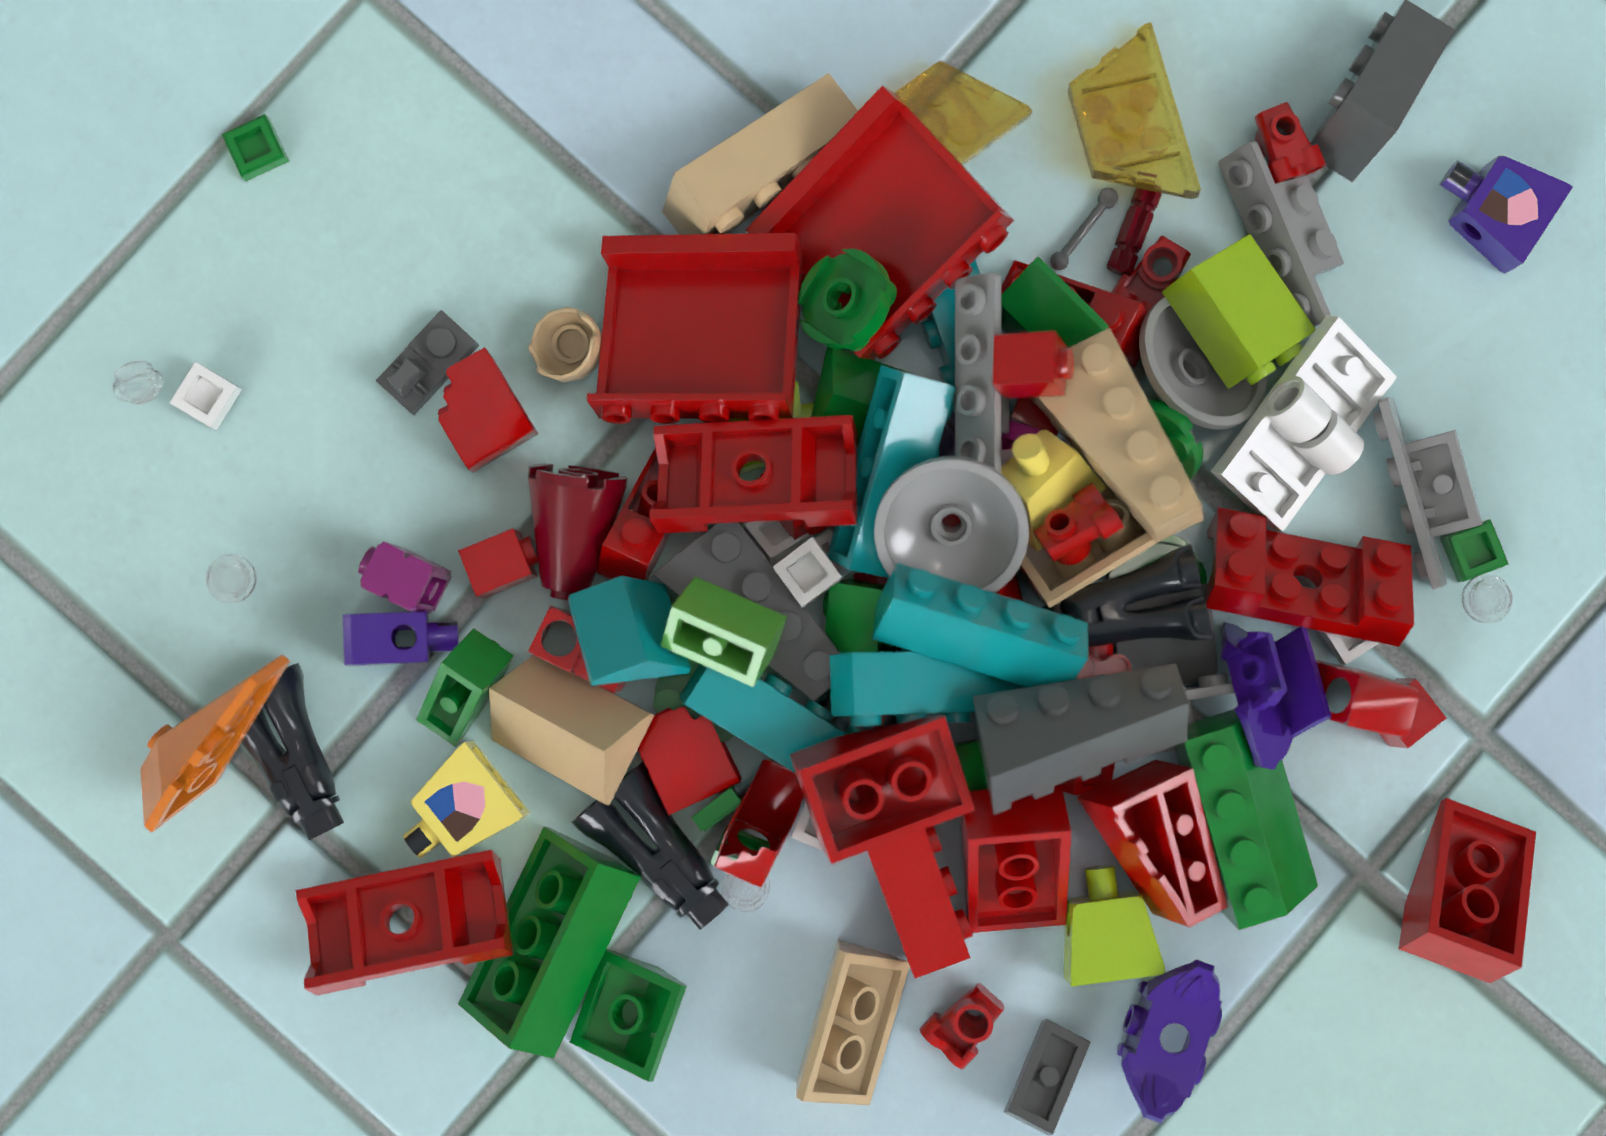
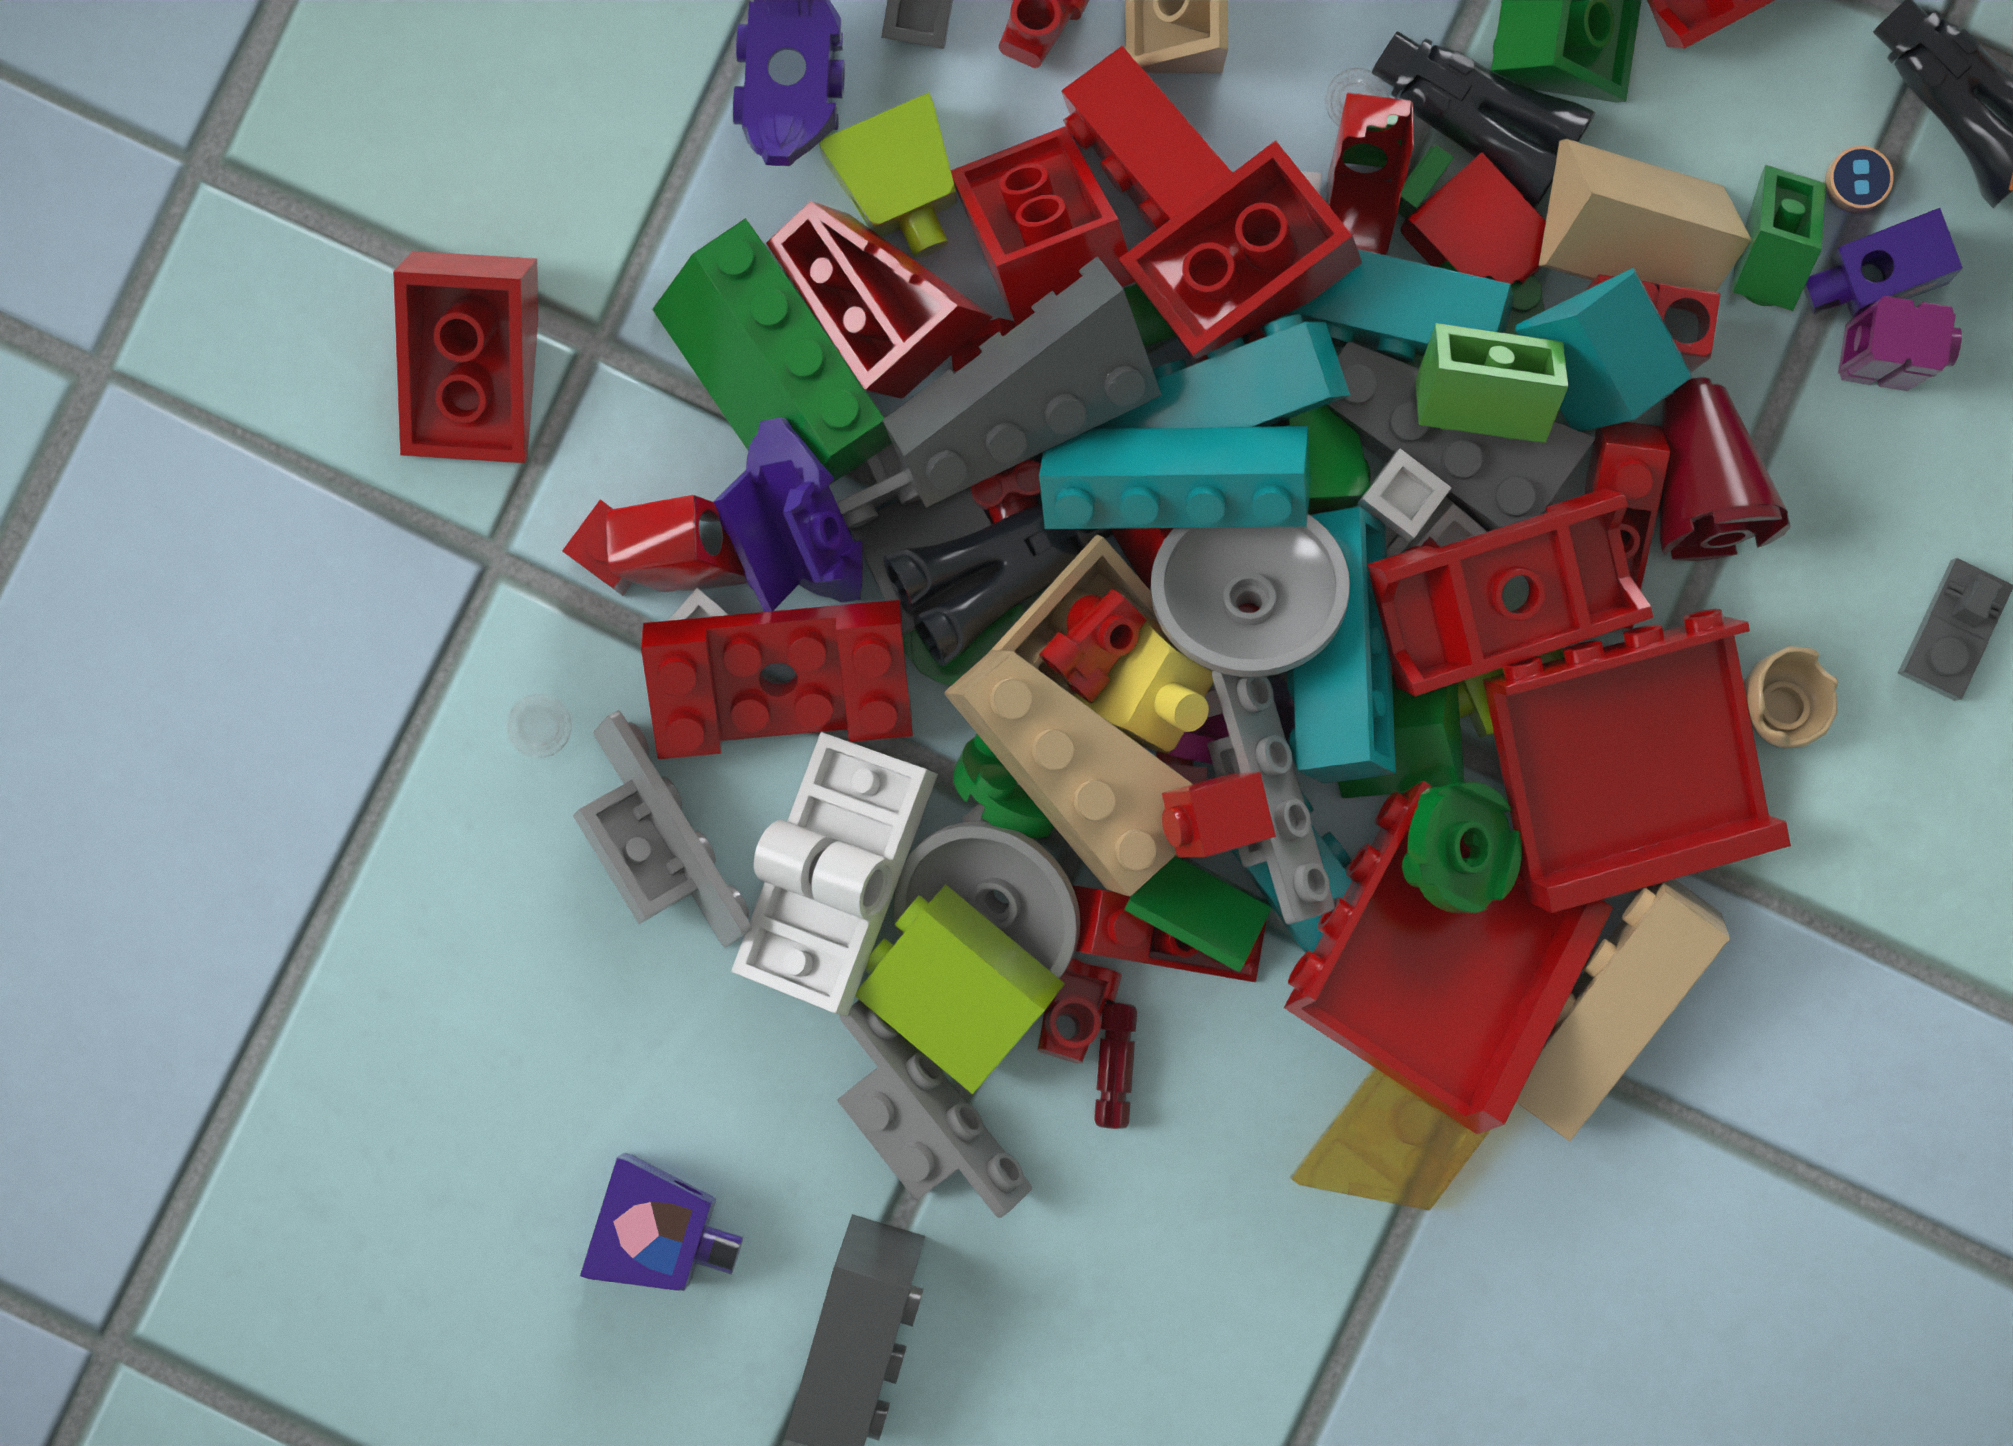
camera: 165 degrees right, 0 degrees up
light yellow torso [403,741,530,858] -> none
red piece [437,347,539,473] -> none
red brick [458,528,538,598] -> none
dark grey hinge [1050,188,1118,270] -> none
clear yellow wing [1067,23,1201,199] -> none
red plate [1254,102,1327,184] -> none
green tile [1440,519,1509,582] -> none
none -> tile [1825,146,1893,213]

